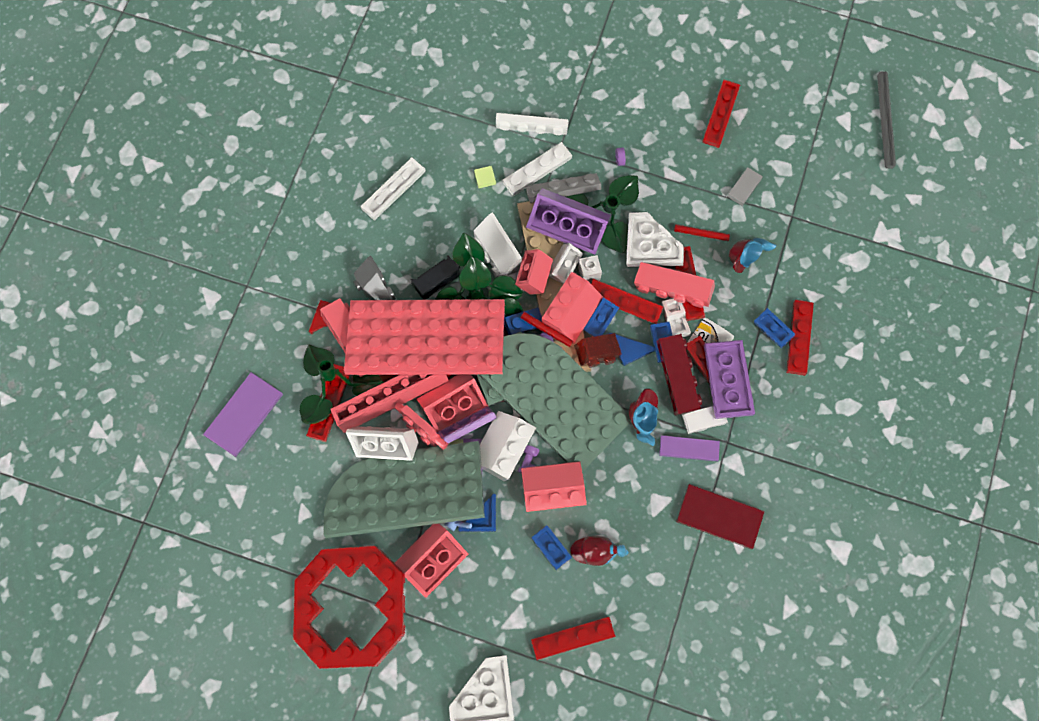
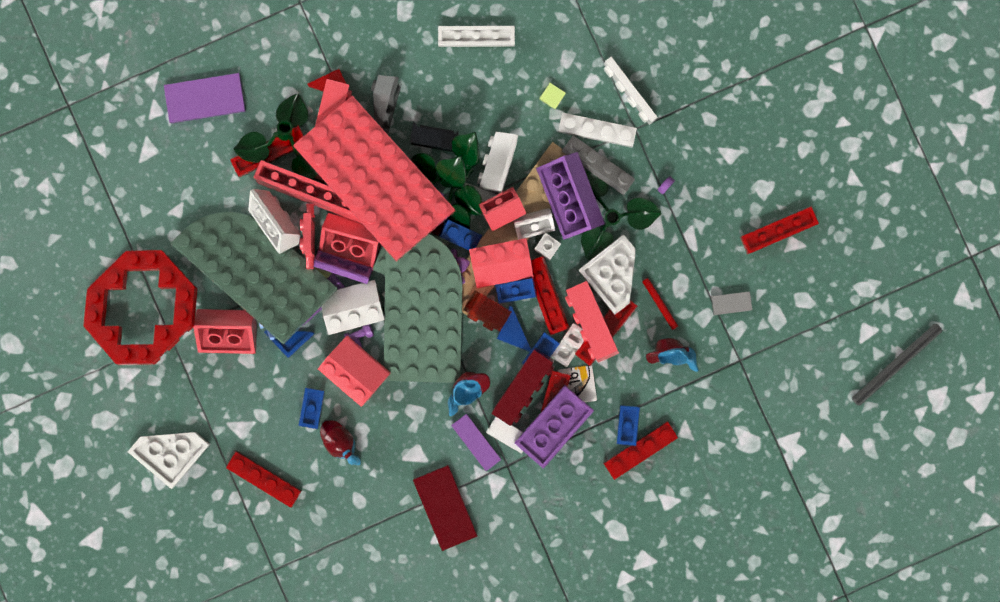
camera: 50 degrees right, 15 degrees up
red bar [521,312,574,347] -> none

